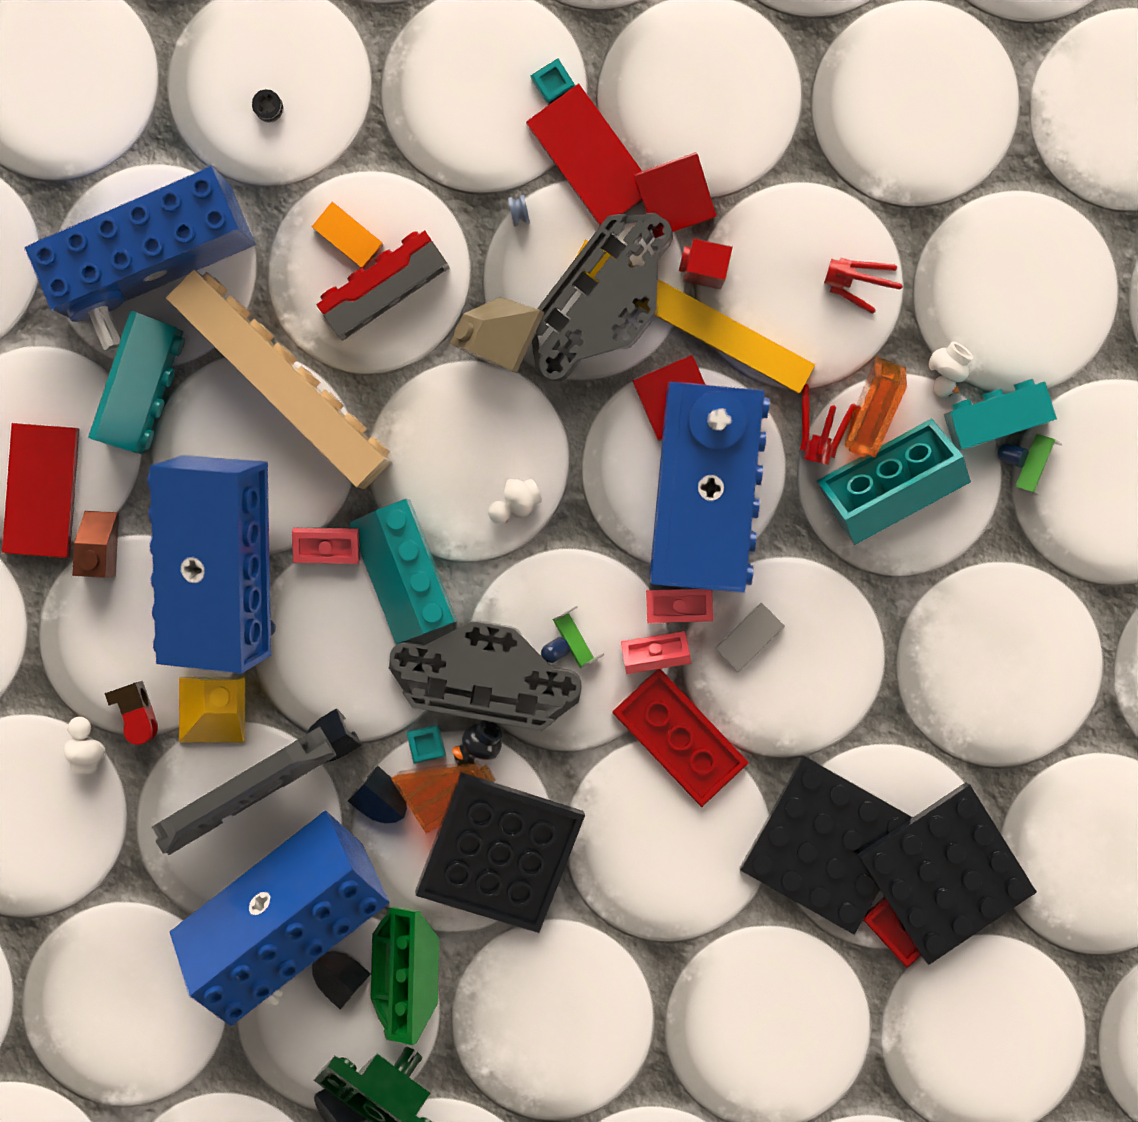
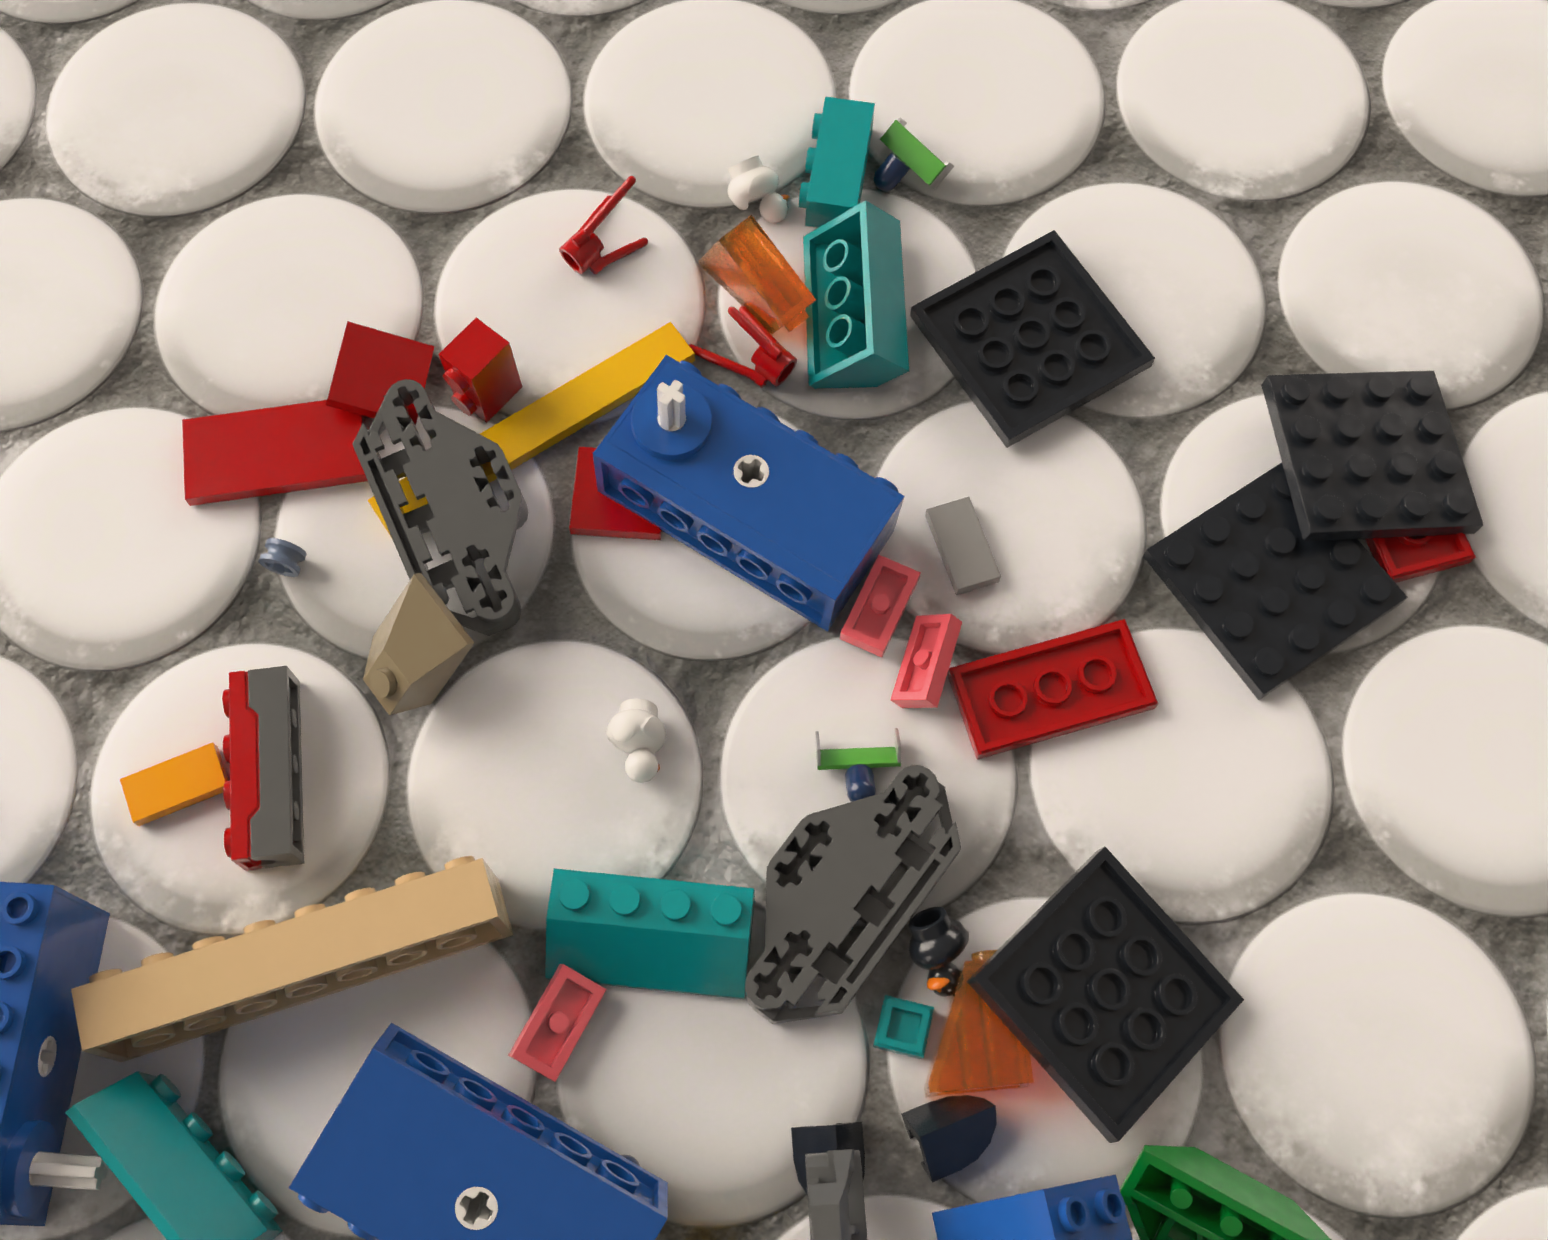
camera: 60 degrees left, 20 degrees down
teal tile [530,58,575,105] -> none
none -> black plate [910,230,1155,448]

